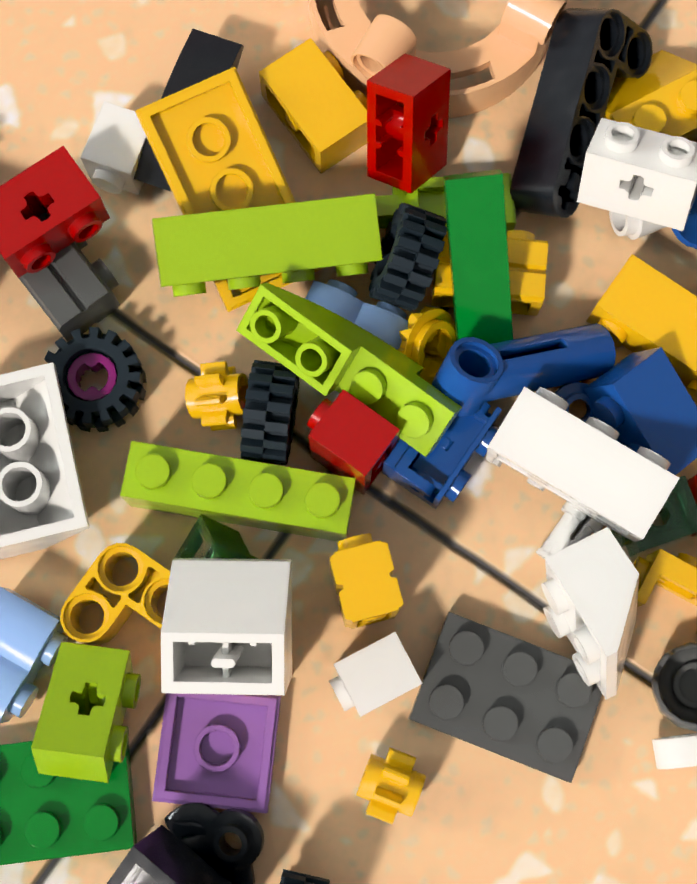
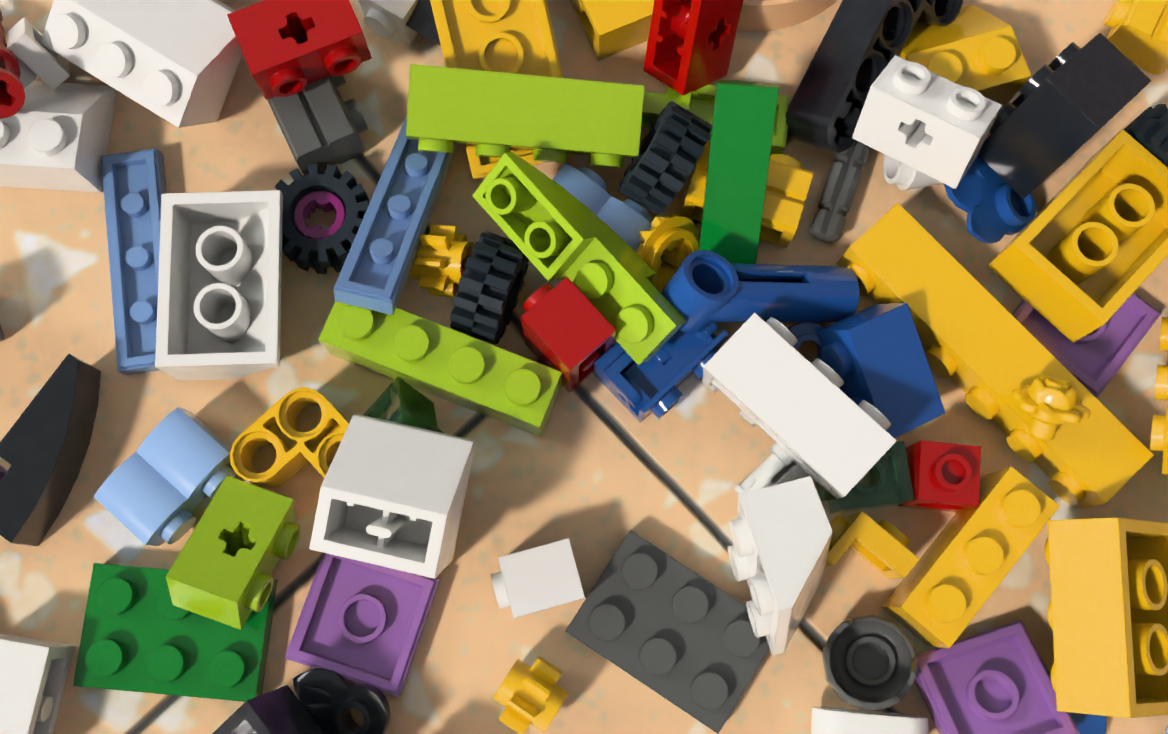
camera: 10 degrees right, 0 degrees up
yellow brick [330,533,404,629] -> none
none -> medium blue tile [333,117,458,315]
none -> dark grey axle [810,140,870,243]

